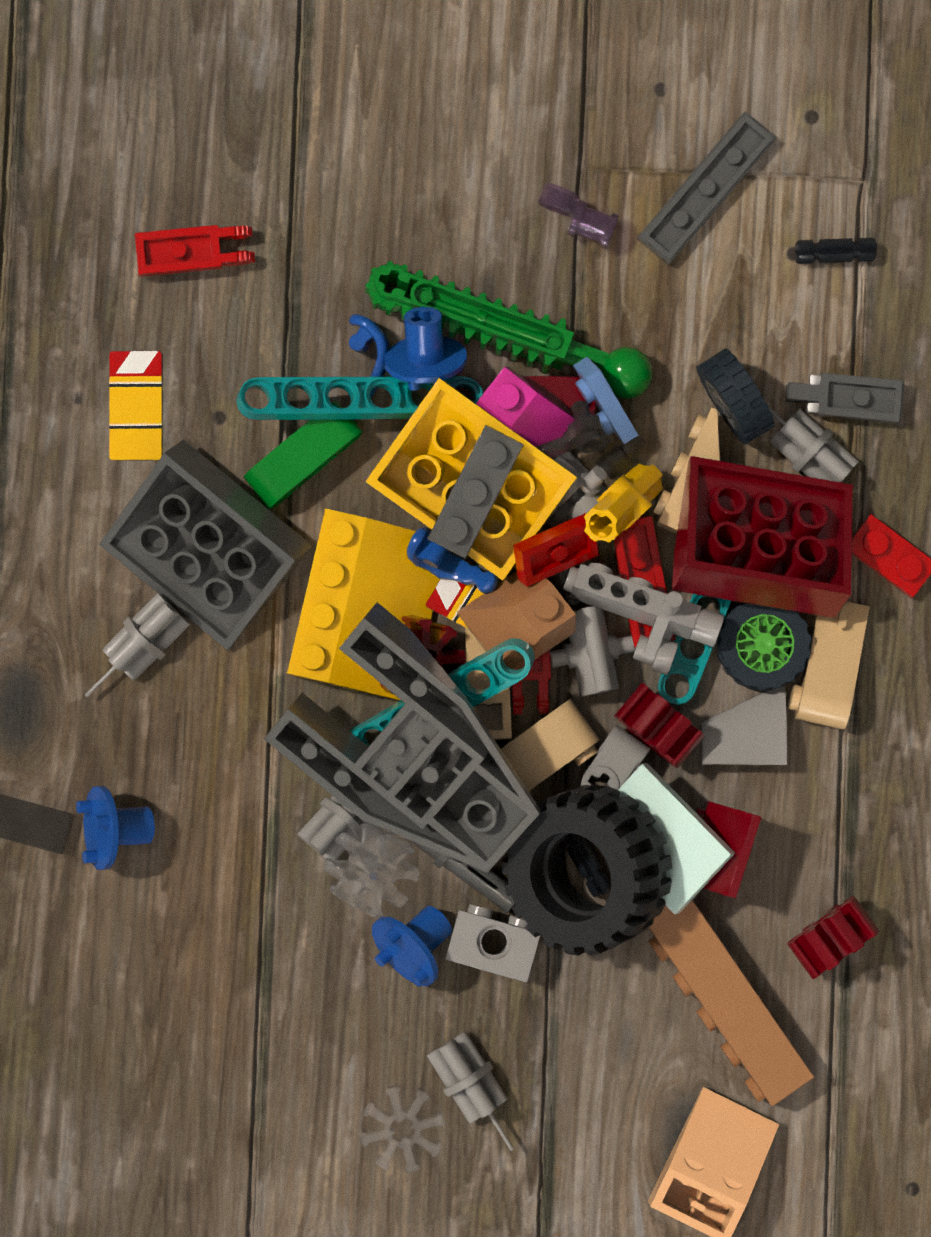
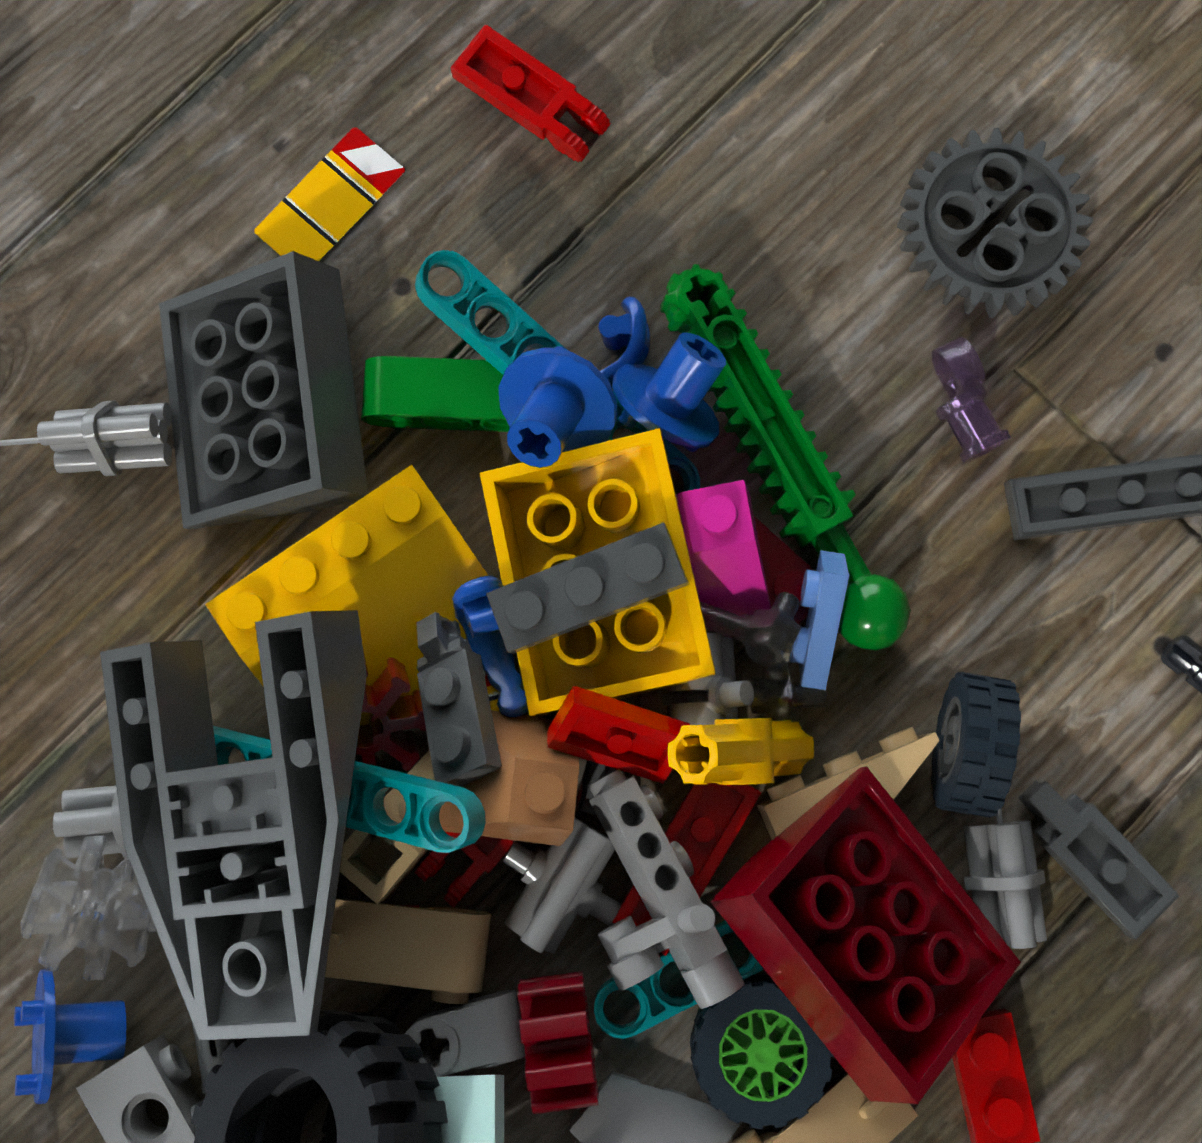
camera: 45 degrees right, 5 degrees down
none -> dark grey hinge [416,612,502,787]
none -> blue piece [498,346,617,468]
none -> dark grey gear [897,128,1093,318]

